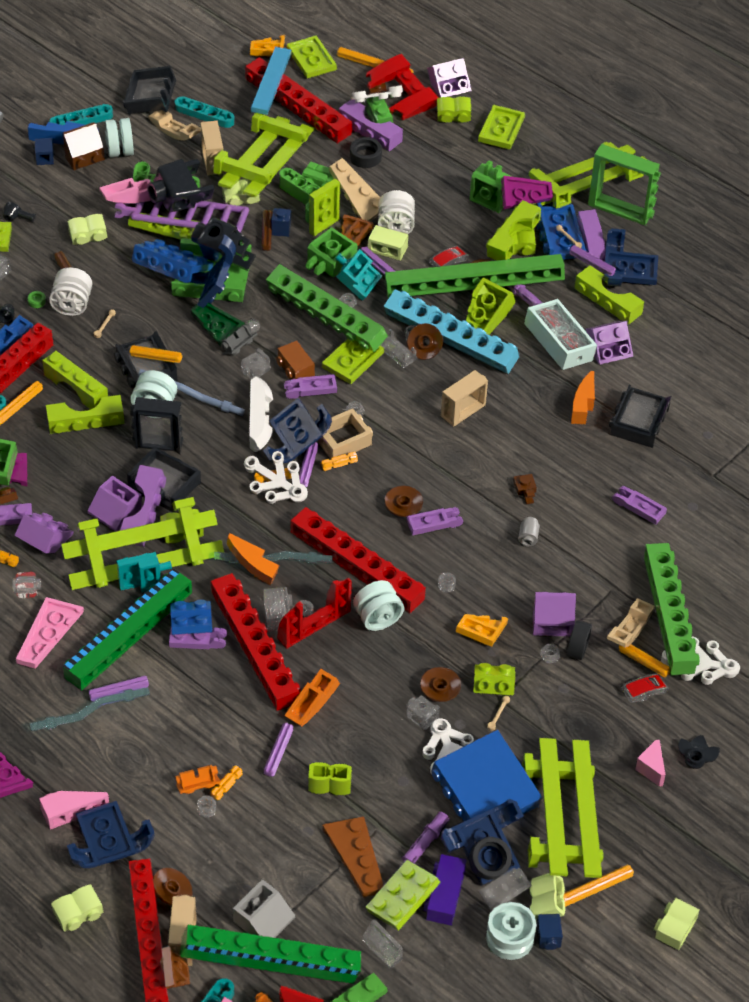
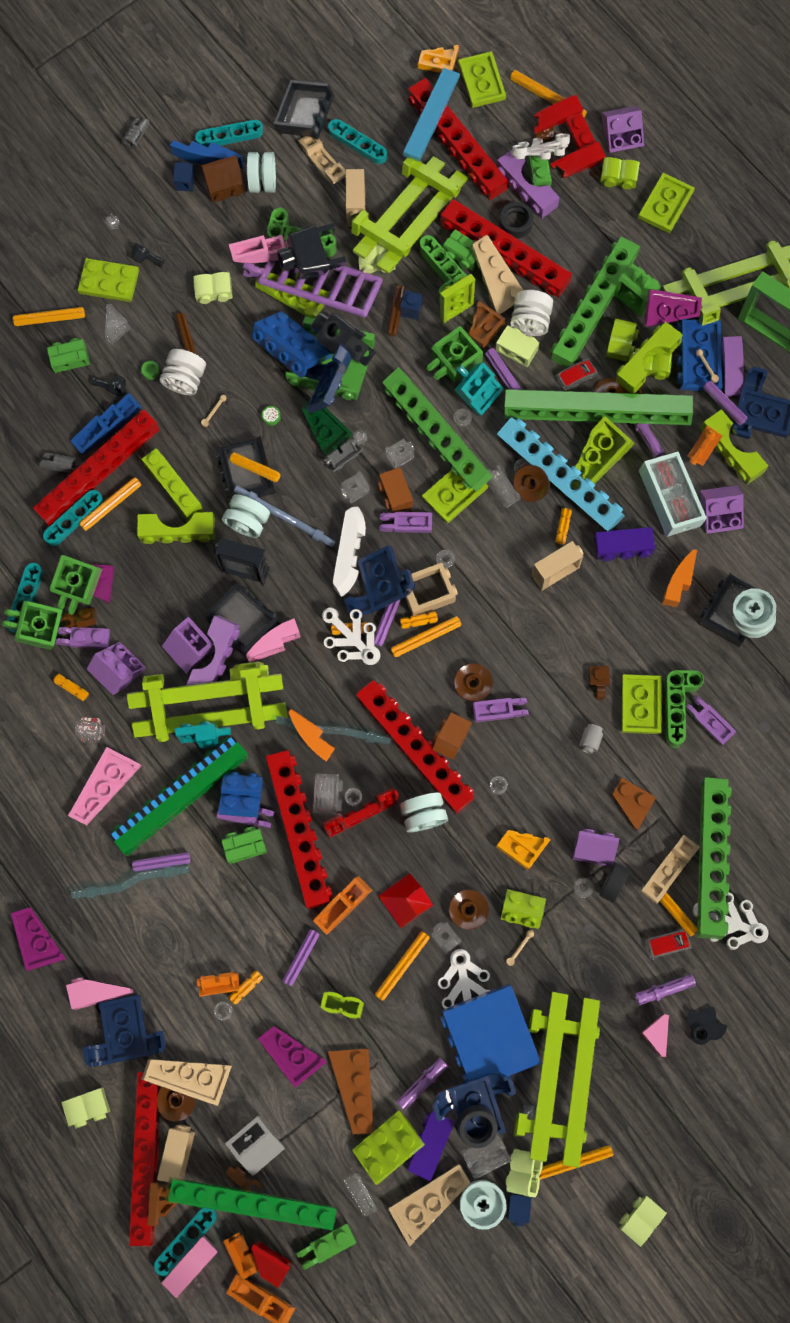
camera: 15 degrees right, 25 degrees up
none -> tan wing [142,1059,232,1106]
none -> bright green brick [222,827,267,864]
none -> bright pink slope [246,619,300,663]
none -> magenta wing [258,1026,327,1088]
none -> tile [262,406,281,426]
none -> light orange axle [375,932,429,1001]
none -> red slope [378,873,433,929]
none -> clear brick [385,438,415,469]
none -> tan wing [388,1164,470,1246]
none -> light orange axle [391,616,461,657]
none -> dark orange piece [432,713,472,760]
none -> red brick [441,199,572,298]
none -> bright green brick [550,237,640,369]
none -> light orange axle [555,508,572,545]
none -> dark purple brick [594,527,655,561]
none -> lime brick [606,319,639,362]
none -> dark orange wing [612,778,656,831]
none -> lime plate [622,675,662,734]
none -> medium lavender pin [634,974,696,1006]
none -> bright green beam [664,670,704,748]
none -> orange hinge [687,425,722,466]
none -> light aqua wheel [733,589,776,638]

